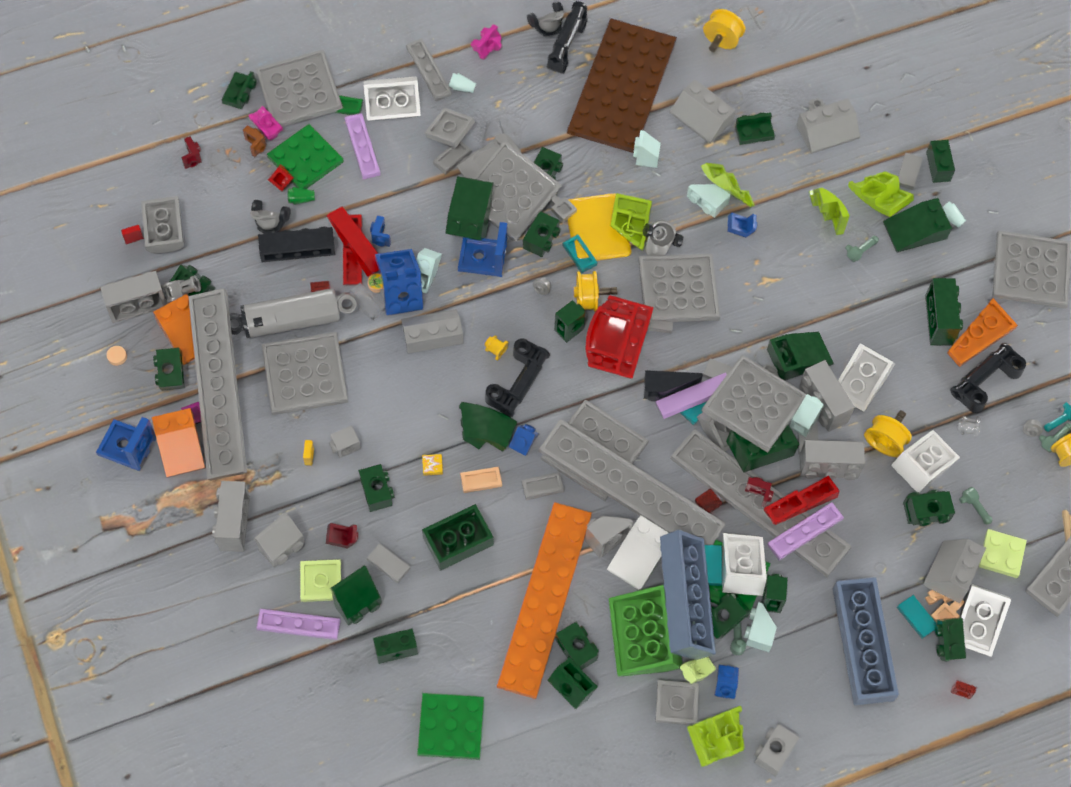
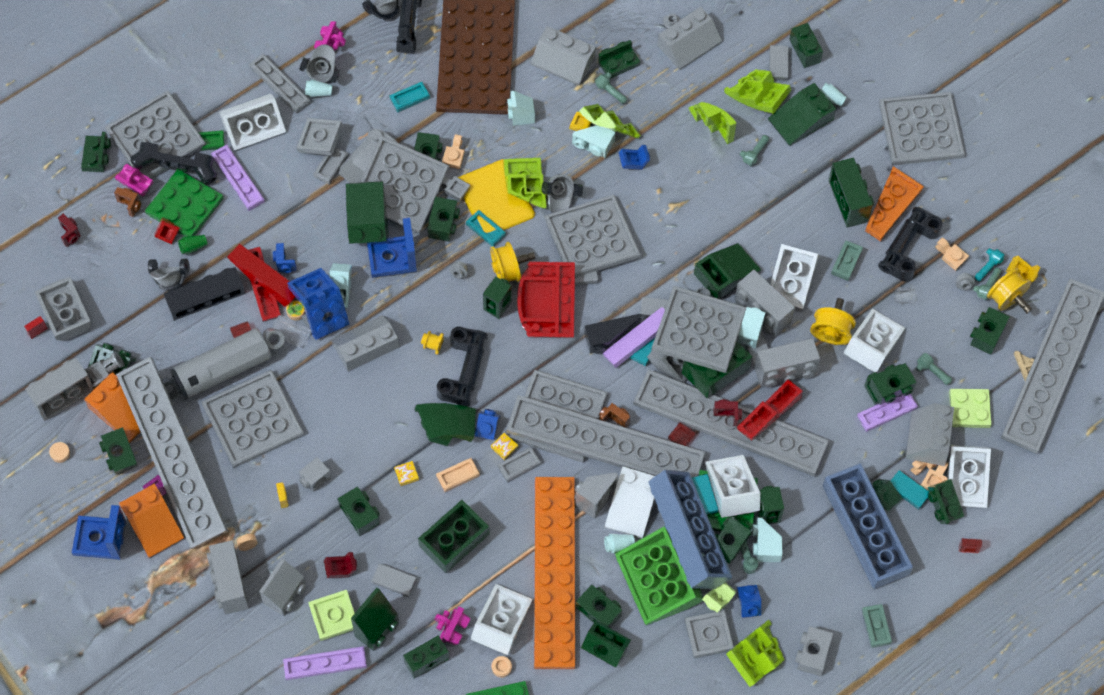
camera: 15 degrees left, 0 degrees up
lavender tile [767,502,844,560] -> none
none -> black plate [130,142,217,184]
none -> light nougat tile [237,534,258,551]
none -> light grey cap [299,45,340,83]
none -> teal tile [389,82,430,113]
none -> dark pink hips [434,606,471,645]
none -> light nougat plate [442,134,465,169]
none -> white slope [471,584,533,655]
none -> tile [491,433,518,461]
none -> light nougat tile [492,656,512,678]
none -> yellow tile [569,111,592,131]
none -> sand green piece [594,72,627,104]
none -> dark orange bracket [599,403,630,428]
none -> light aqua cone [604,534,635,553]
none -> sand green plate [831,240,863,281]
none -> lavender tile [857,394,918,432]
none -> sand green plate [862,604,892,648]
none -> clear green bracket [871,479,902,511]
none -> light nougat plate [935,238,969,271]
none -> dark green brick [970,307,1010,355]

